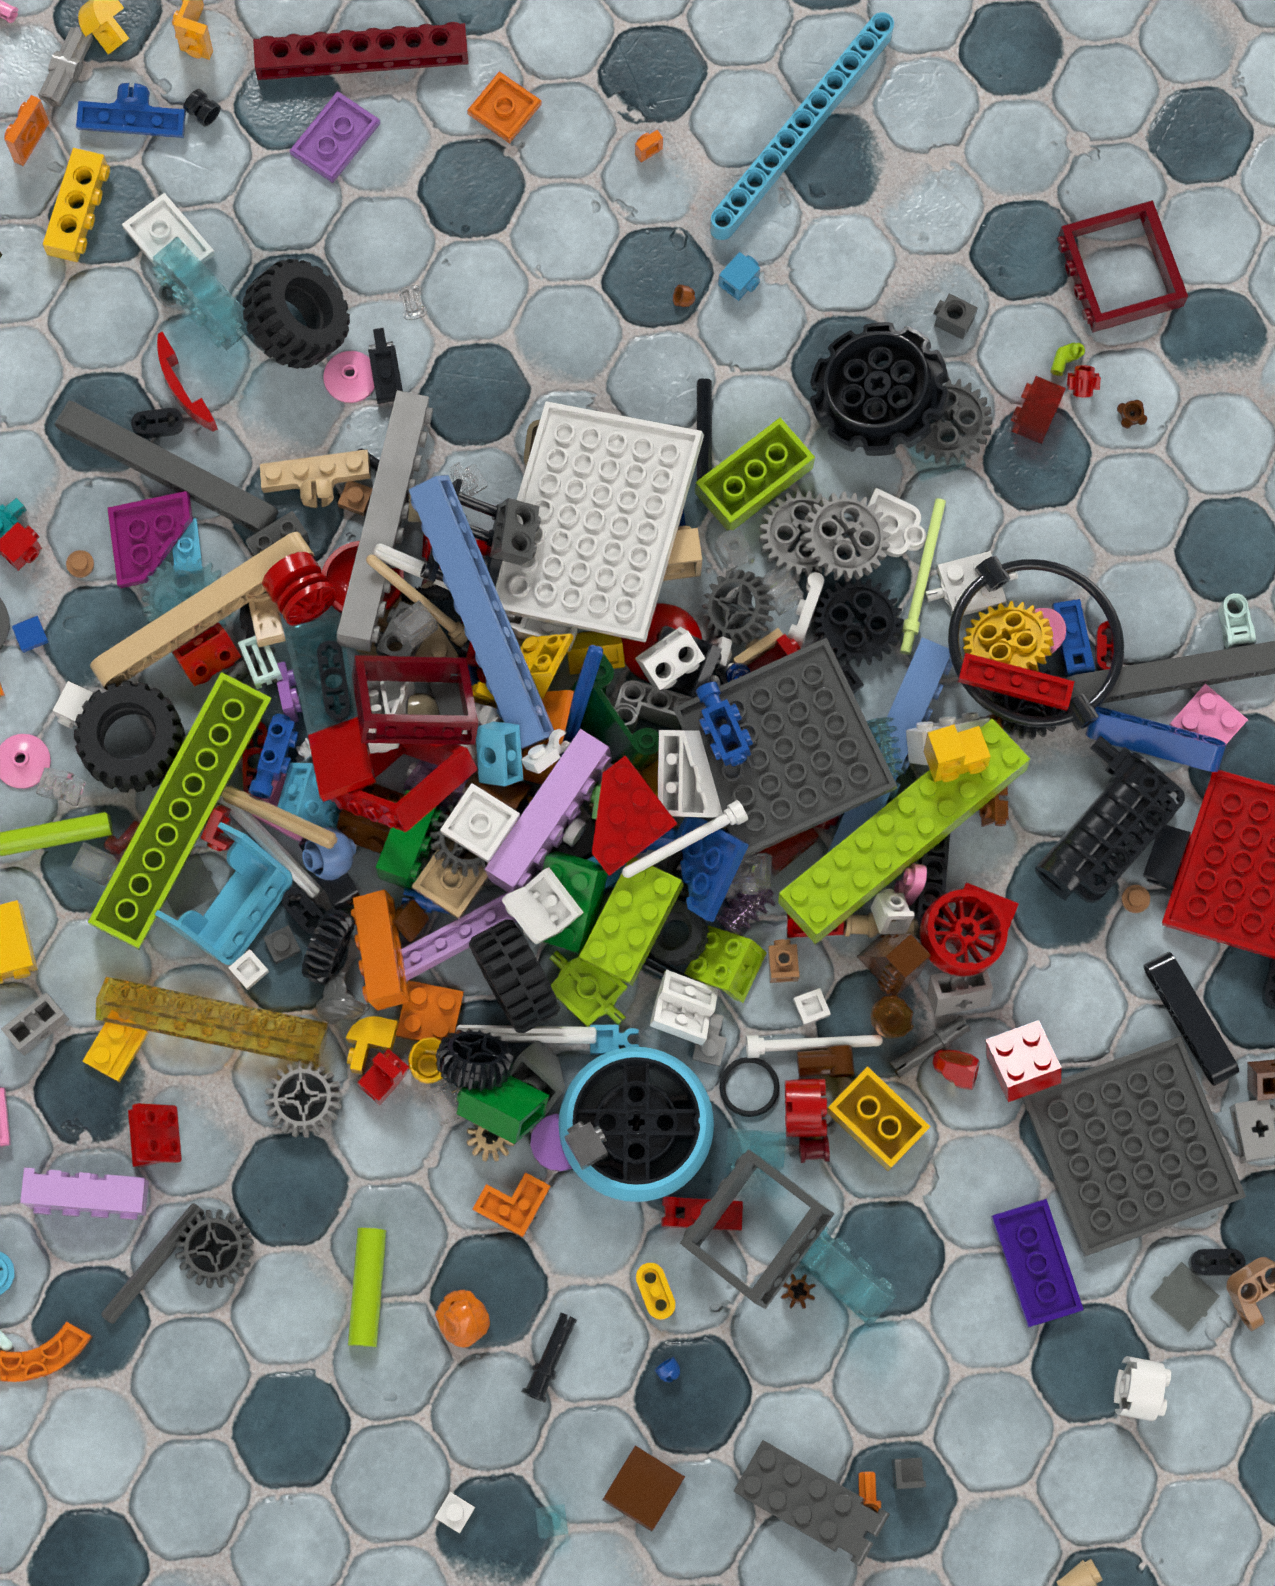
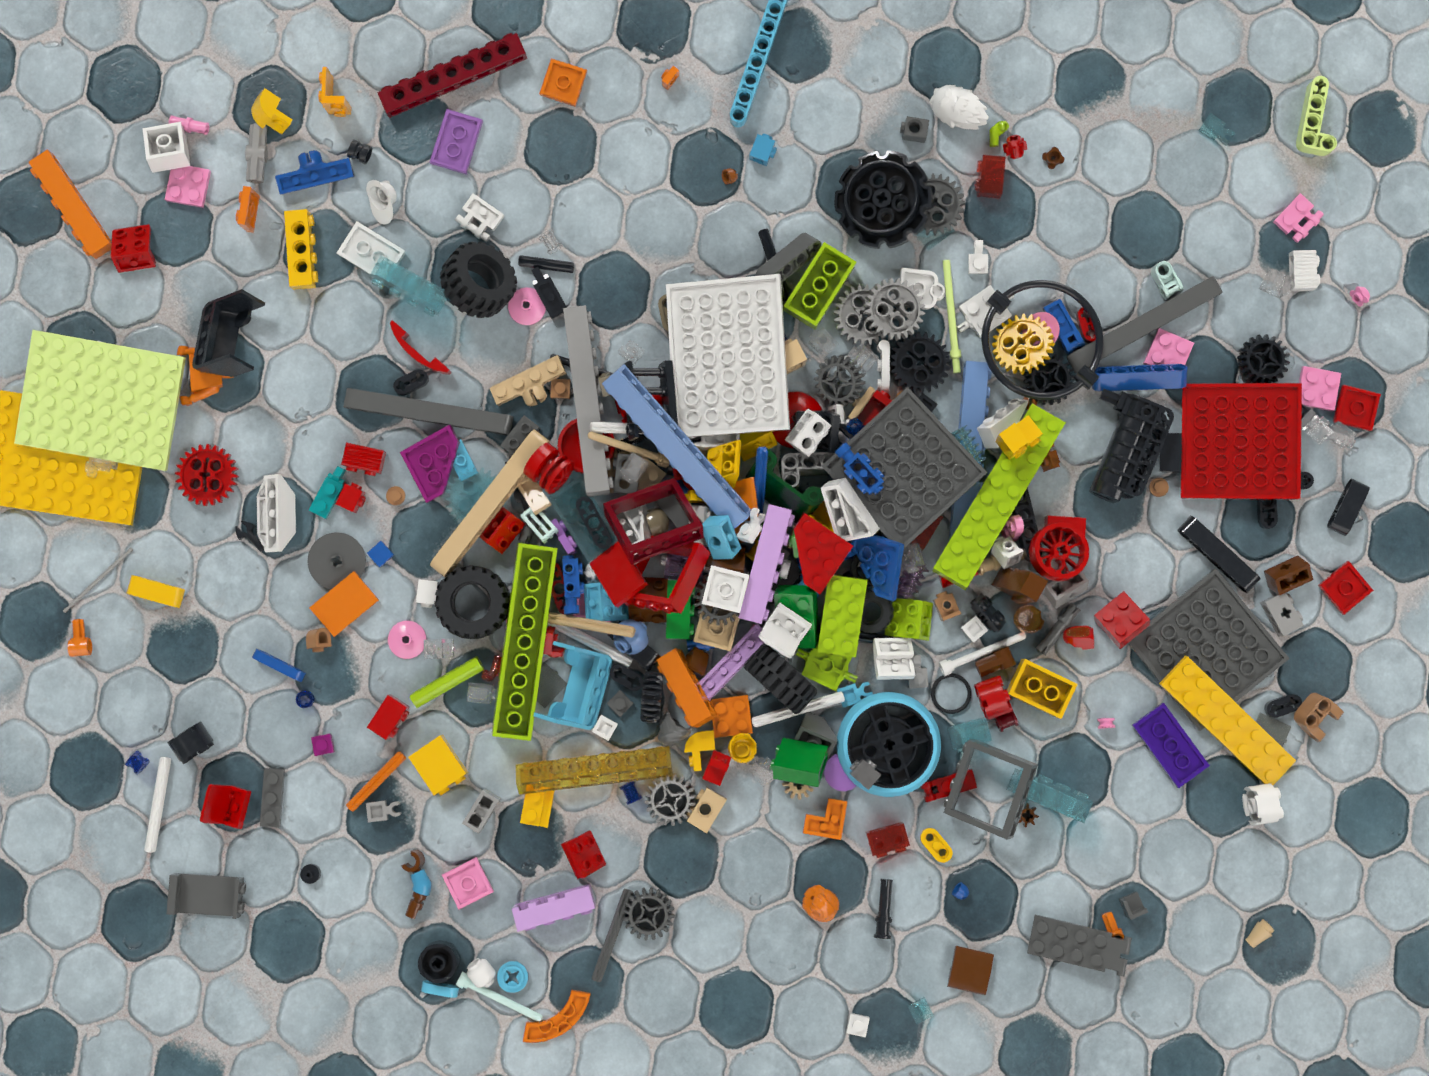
camera: 15 degrees left, 10 degrees up
lime brick [348,1228,387,1348] -> none
black gear [436,1028,514,1092] -> none
dark grey brick [490,498,541,566] -> none
white piece [622,800,748,878] -> none
red plate [958,653,1075,711] -> none
dark red window [1056,200,1188,333] -> none
none -> red brick [341,442,386,477]
none -> white piece [366,180,397,225]
none -> white plate [455,193,505,242]
none -> black axle [518,255,575,273]
none -> clear blue bush [619,780,642,805]
none -> tan brick [686,787,727,833]
none -> dark grey beam [755,232,821,297]
none -> clear red brick [865,822,910,858]
none -> white head [929,85,989,130]
none -> white plate [968,240,988,274]
none -> black hinge [970,593,1006,632]
none -> bright pink bush [1097,718,1115,729]
none -> yellow plate [1159,656,1296,785]

